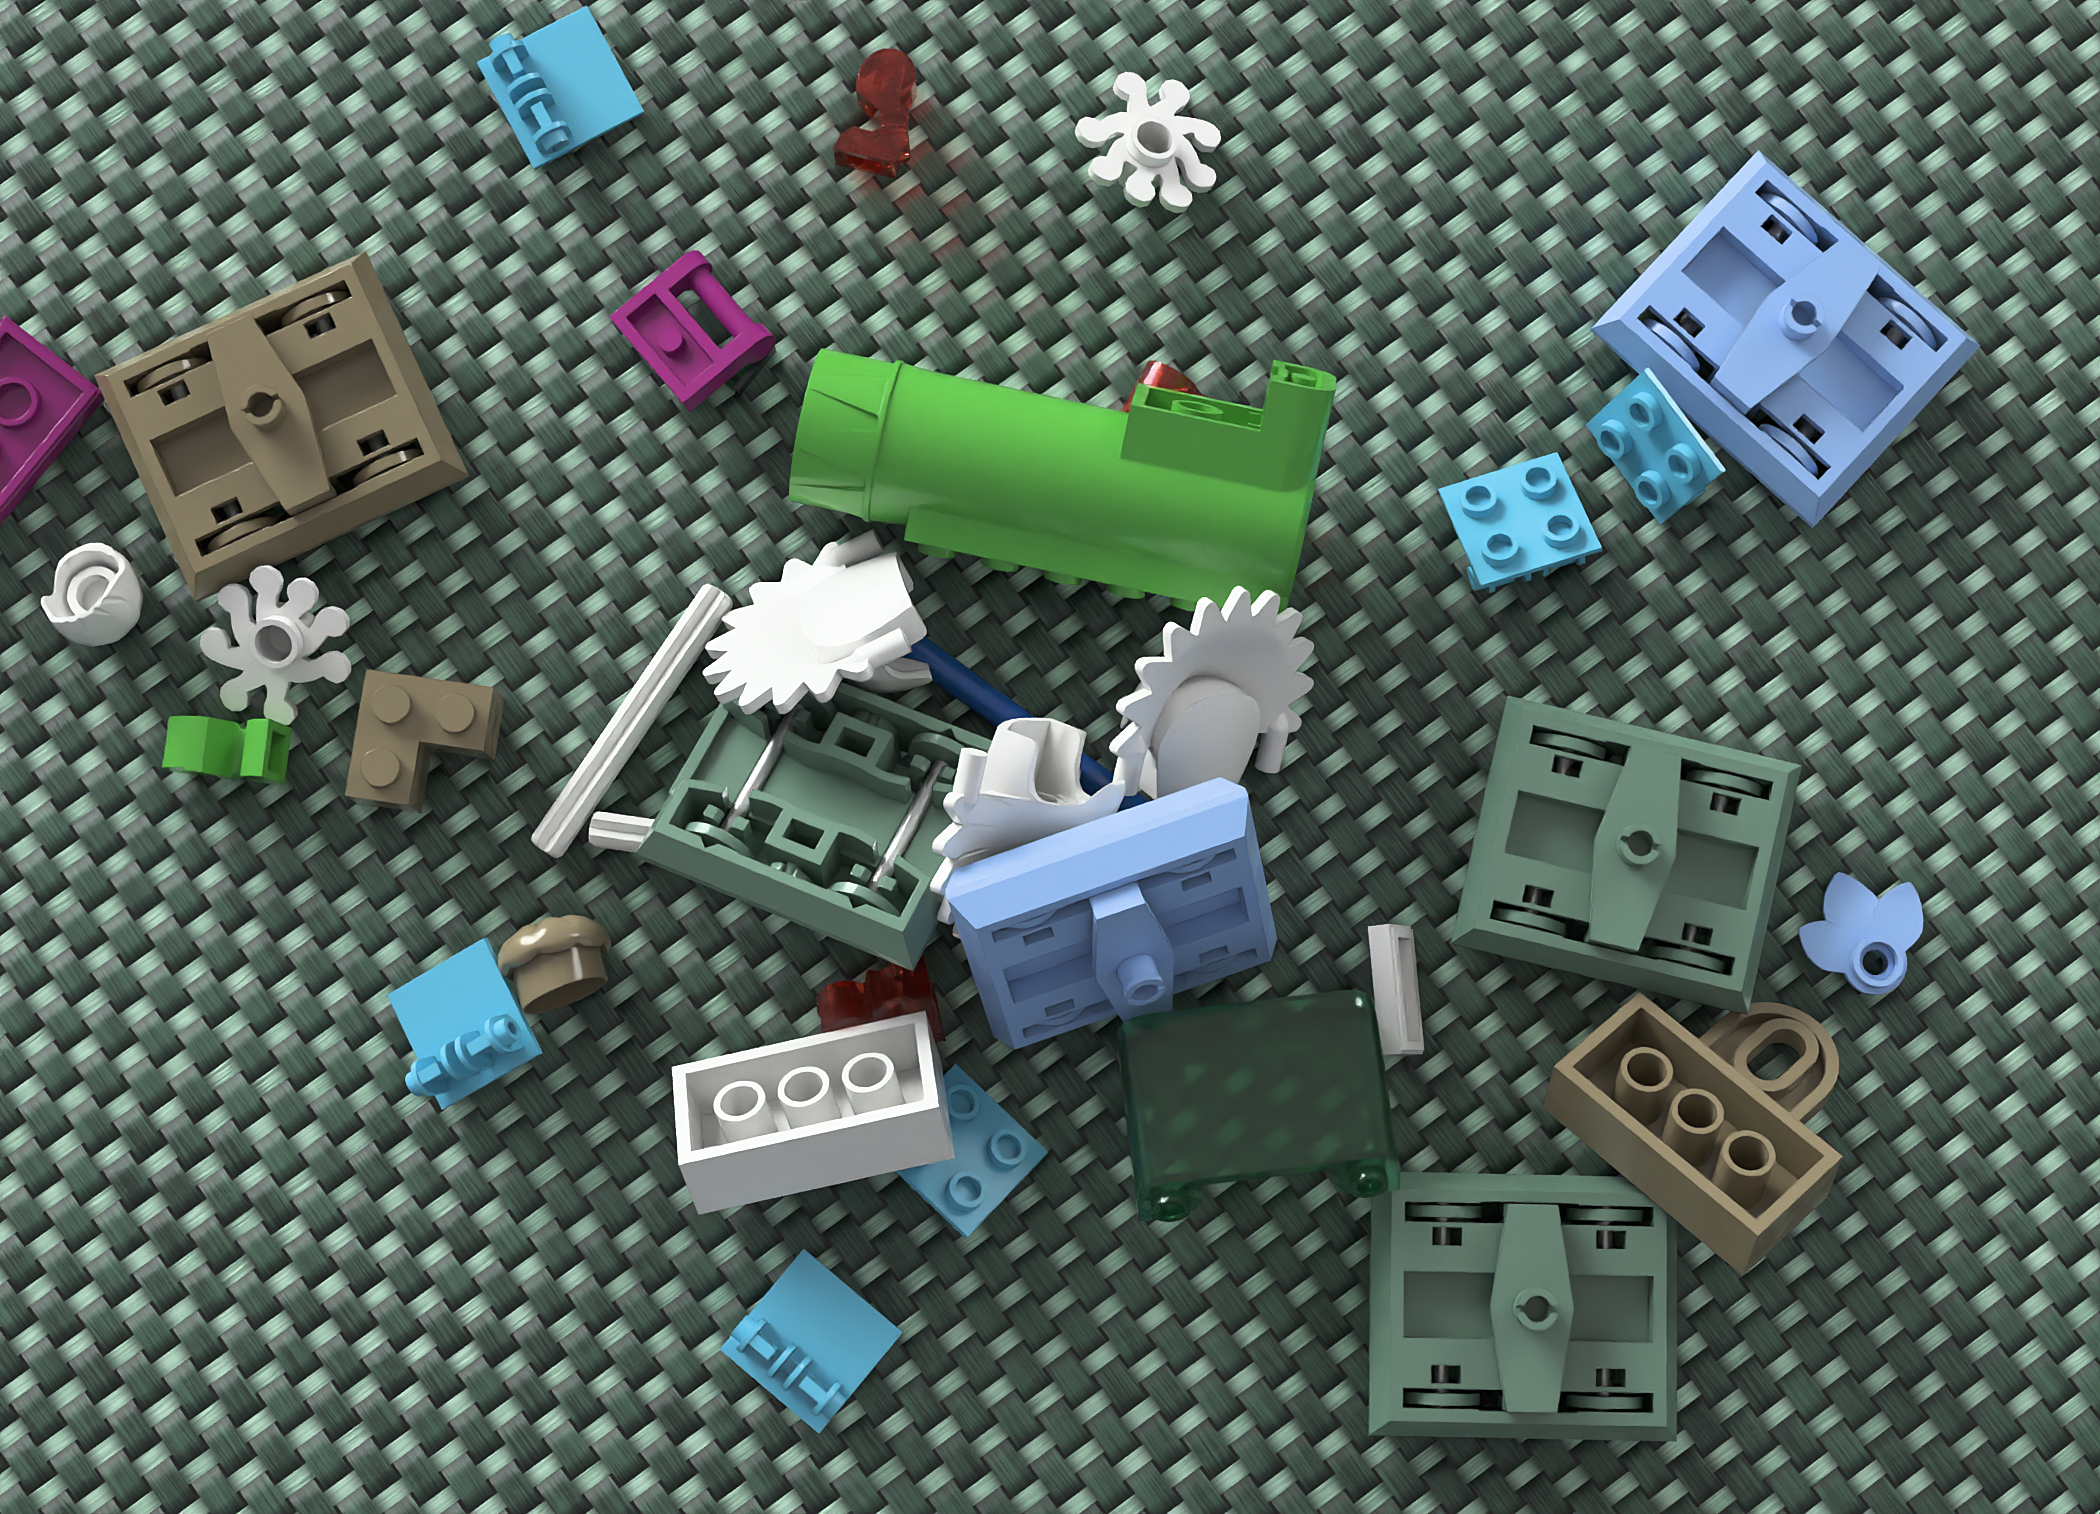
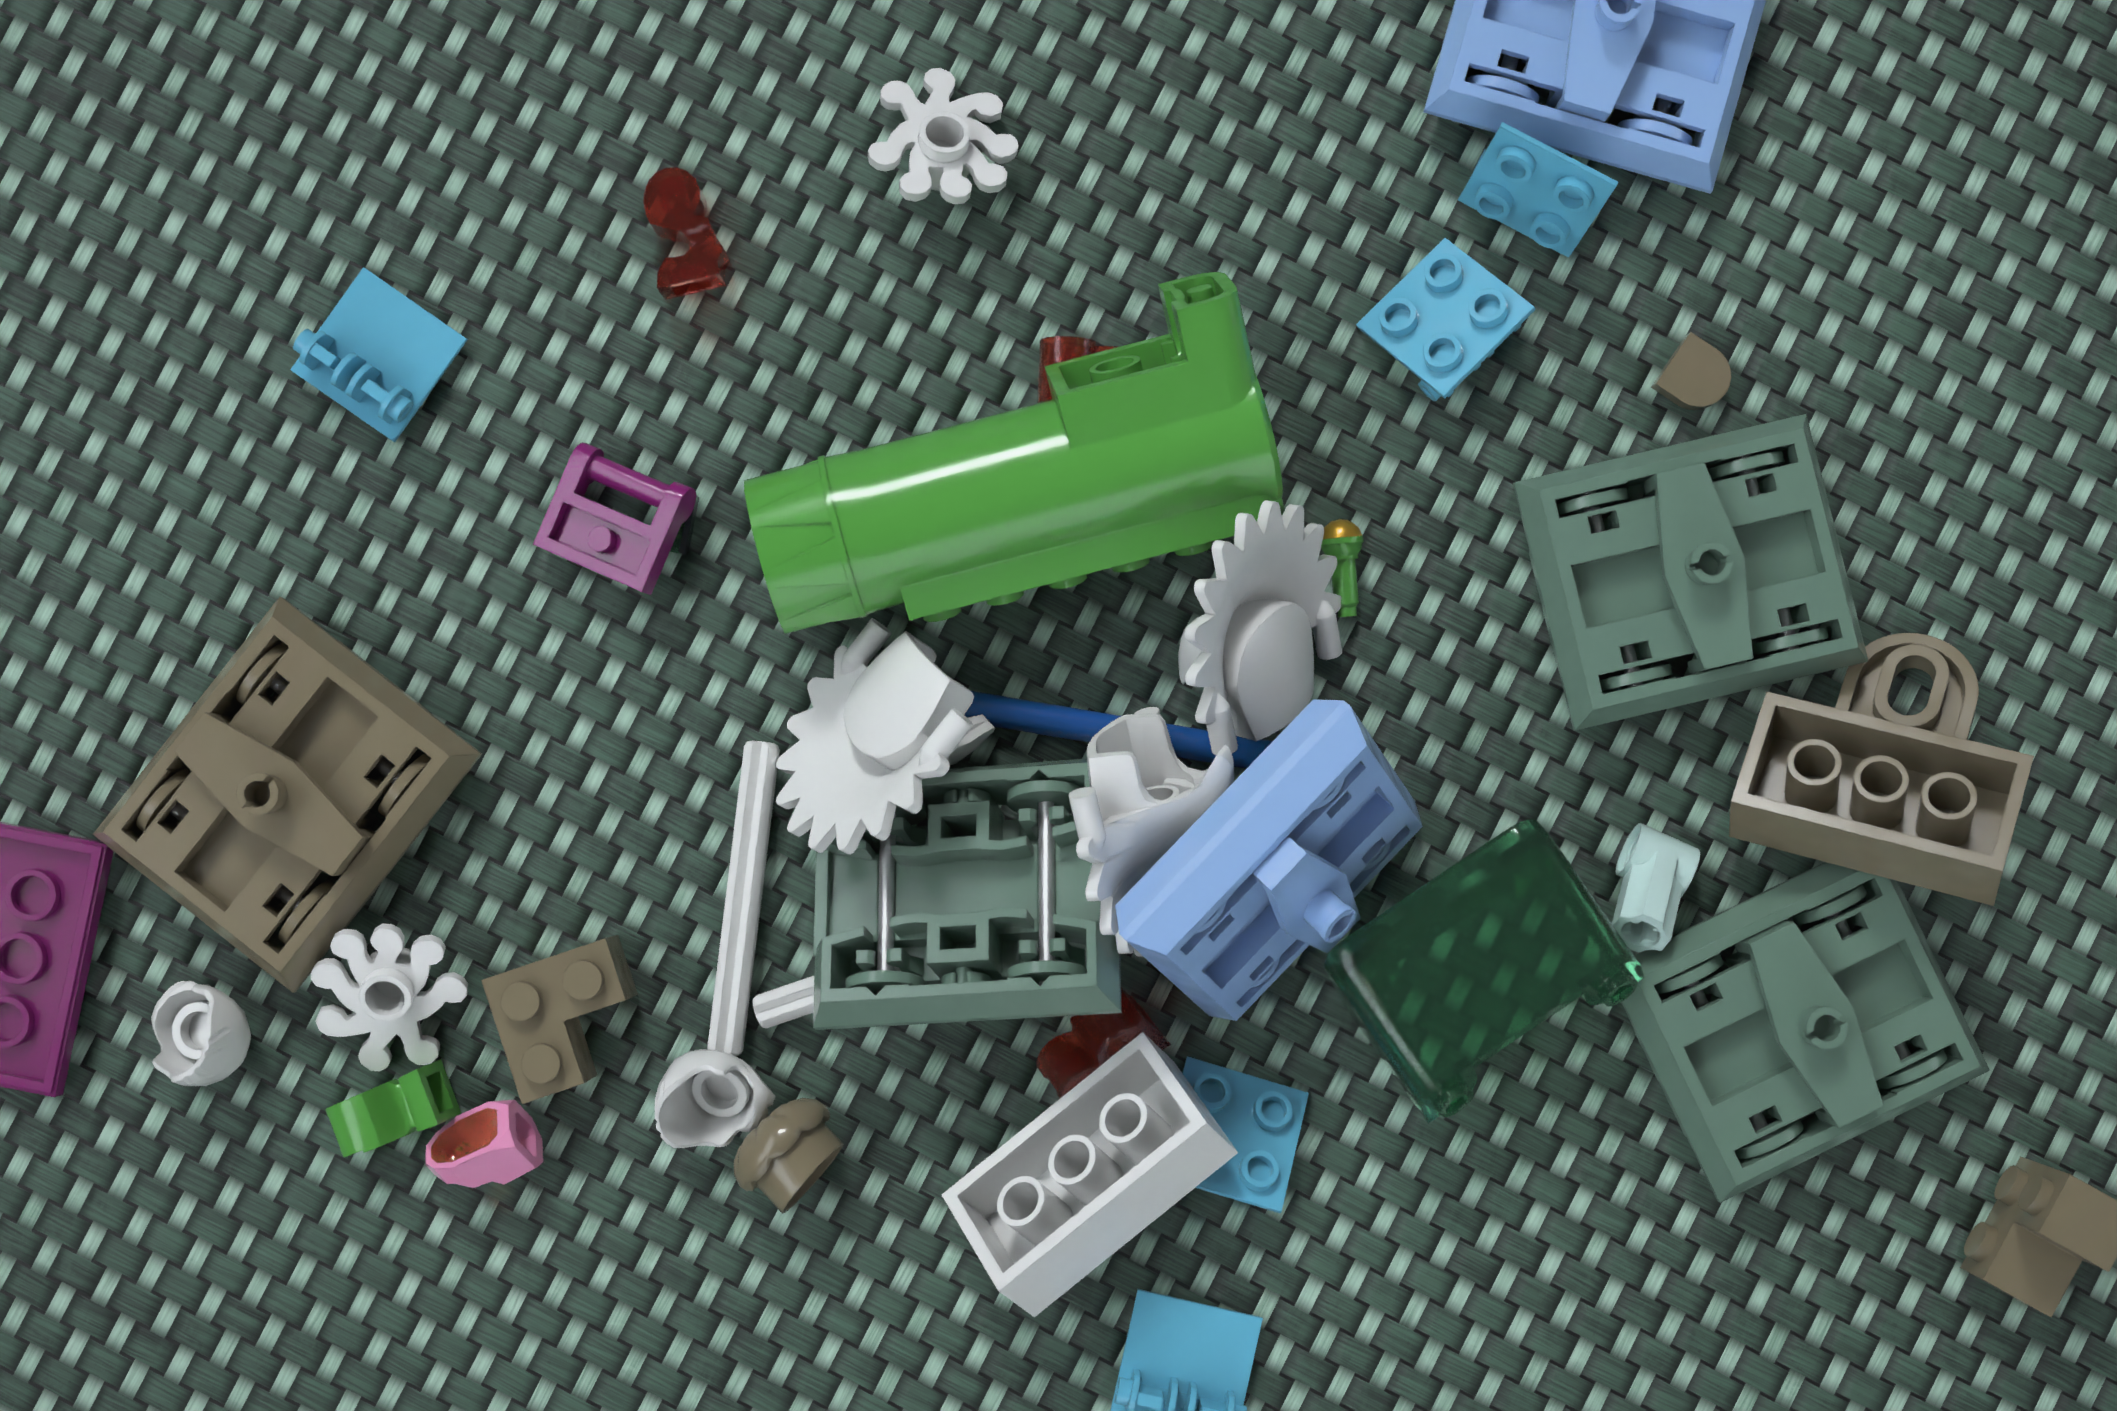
camera: 30 degrees left, 5 degrees up
medium azure hinge [387,937,543,1110] -> none
white tile [1368,924,1424,1056] -> none
light blue plate [1798,872,1923,995] -> none
none -> bright pink rock [425,1100,543,1188]
none -> white hair [655,1049,776,1148]
none -> bright green piece [1321,519,1364,617]
none -> light aqua piece [1611,823,1700,953]
none -> dark tan tile [1651,332,1731,410]

